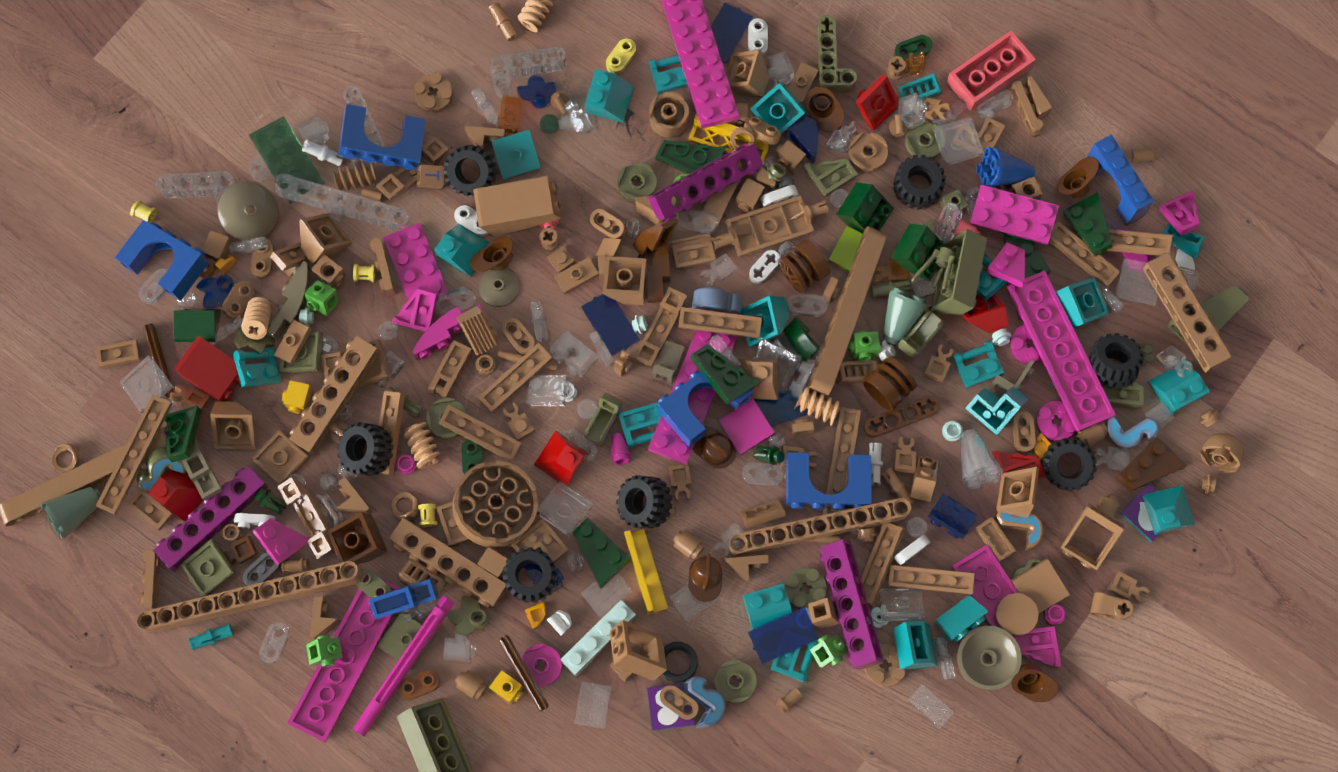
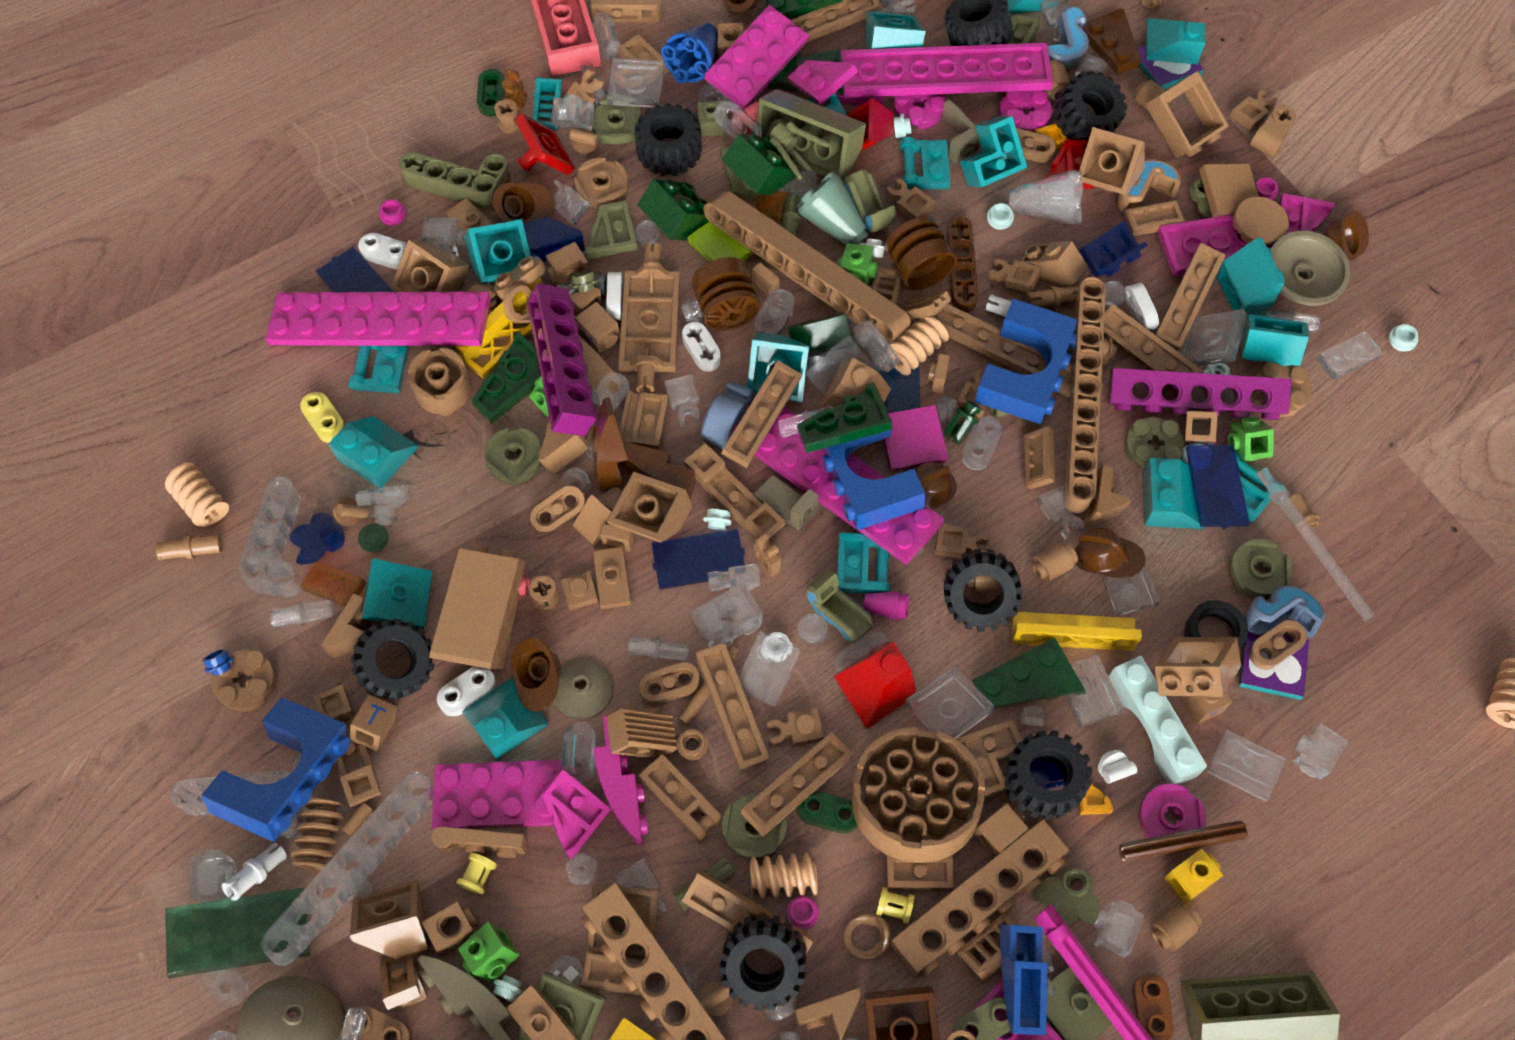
camera: 70 degrees left, 10 degrees down
none -> blue plate [202,648,234,676]
none -> dark pink plate [379,199,407,226]
none -> medium nougat tile [901,291,951,321]
none -> clear bar [1257,467,1375,622]
none -> clear brick [1293,723,1349,780]
none -> light aqua plate [1389,324,1418,351]

